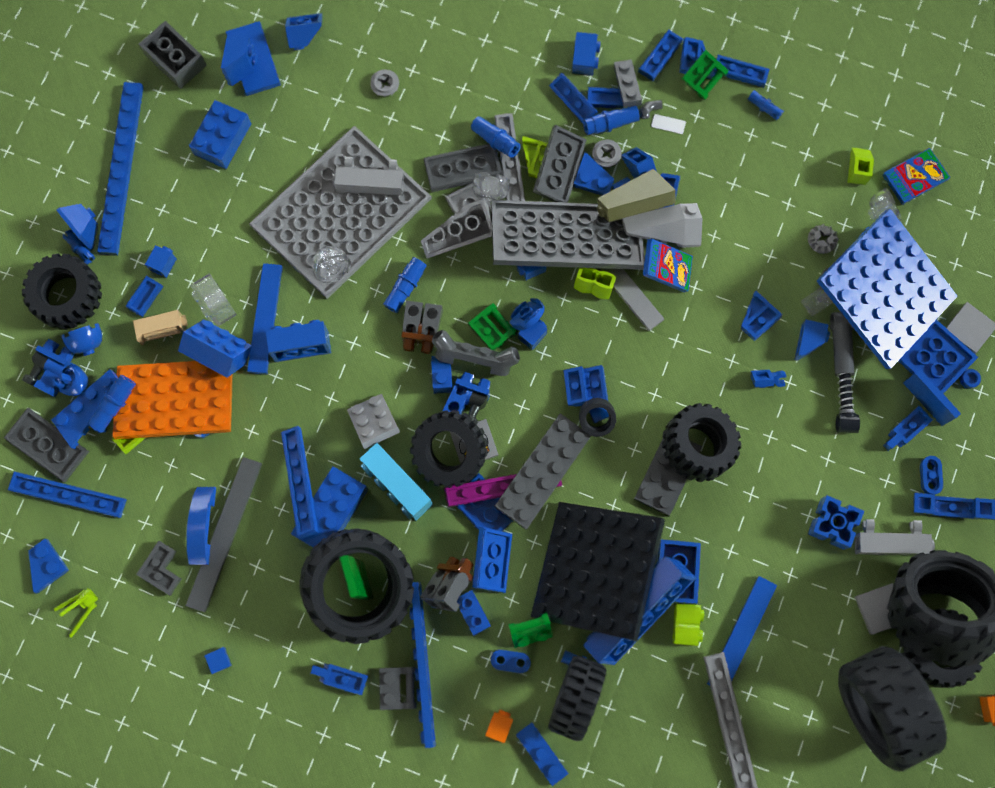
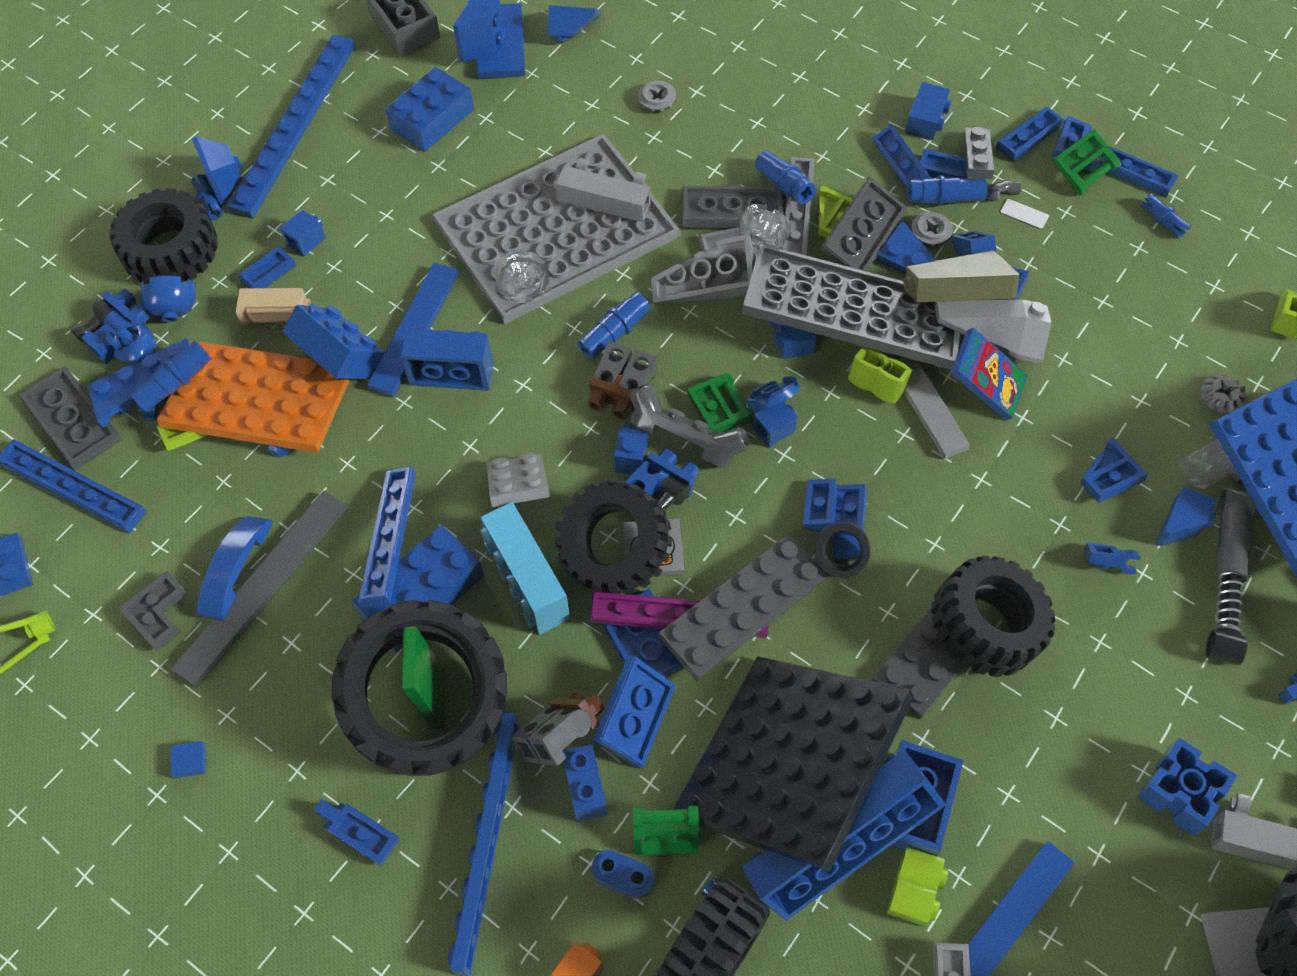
camera: 15 degrees right, 15 degrees down
clear brick [190,273,237,326] -> none
dark grey plate [379,667,417,710] -> none

